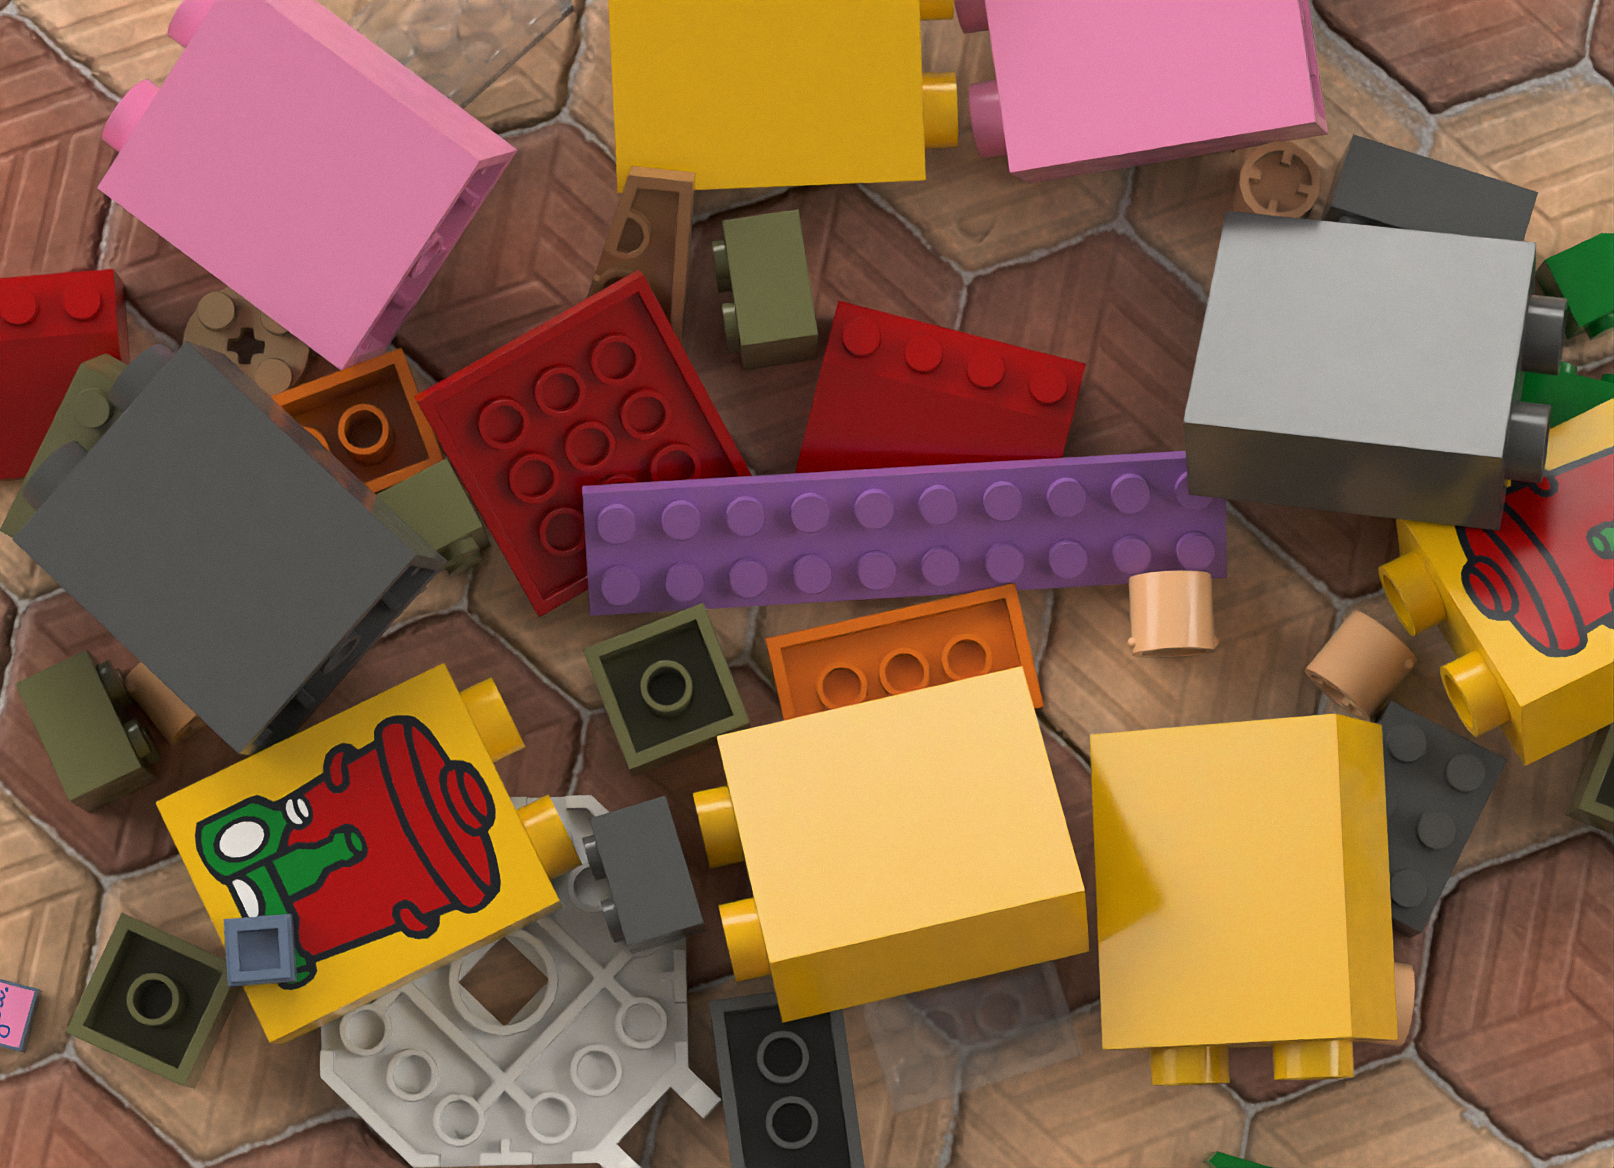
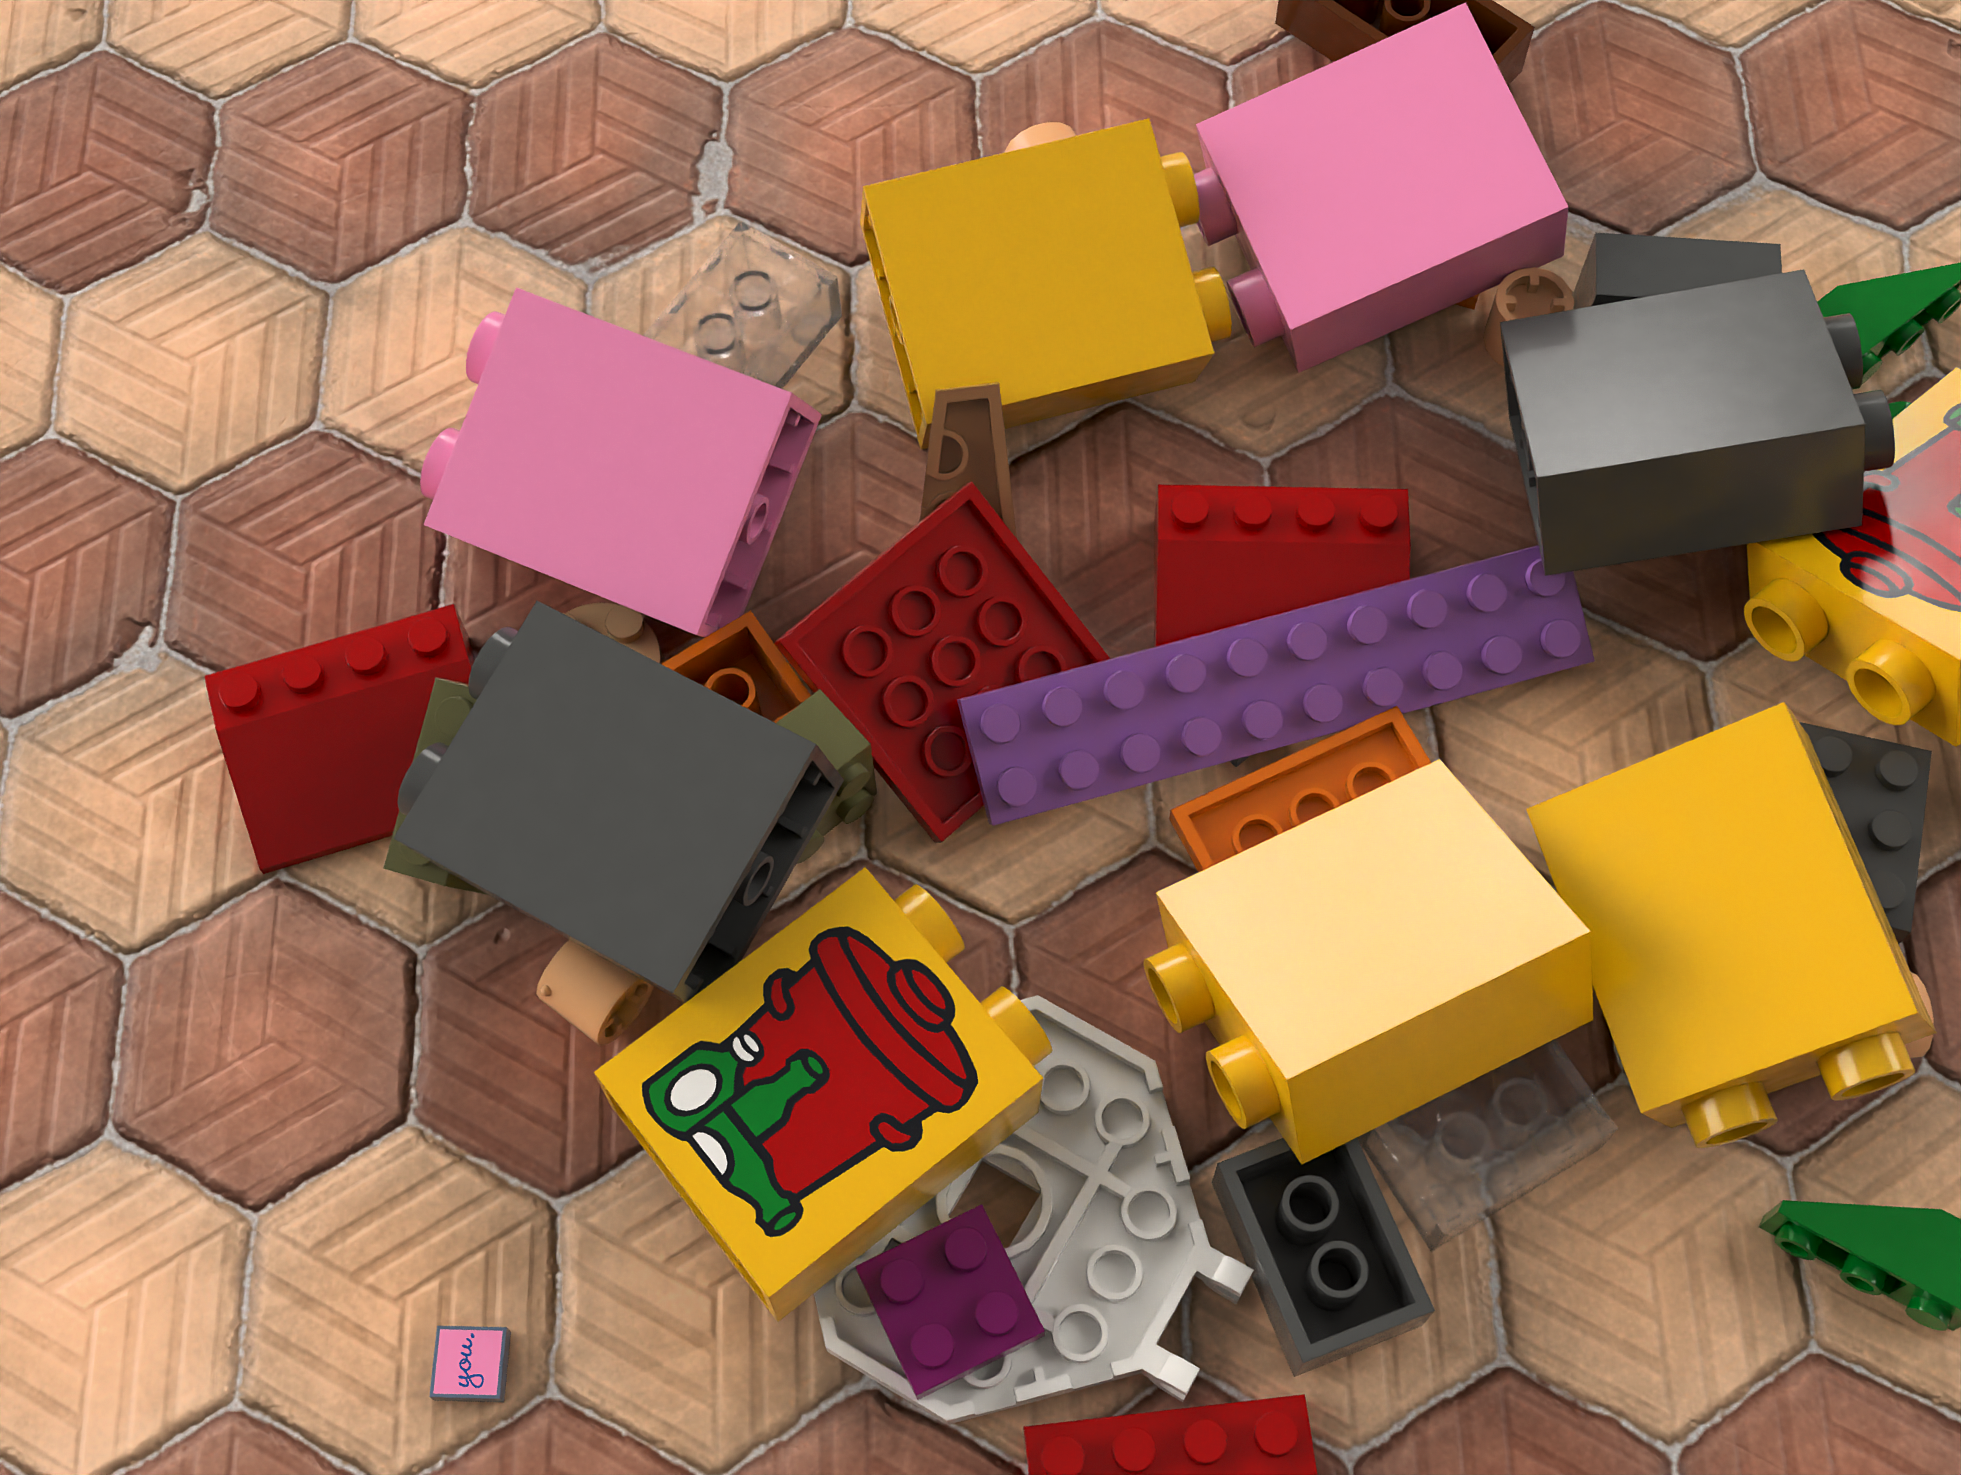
camera: 10 degrees left, 15 degrees down
olive brick [15,650,162,813] -> none
olive brick [66,913,242,1089] -> none
sand blue tile [223,914,297,987] -> none
olive brick [582,603,751,777] -> none
dark grey brick [582,796,706,954] -> none
olive brick [712,209,818,370] -> none
light nougat piece [1127,570,1219,658] -> none
light nougat piece [1304,610,1418,722] -> none
none -> magenta plate [855,1204,1045,1400]

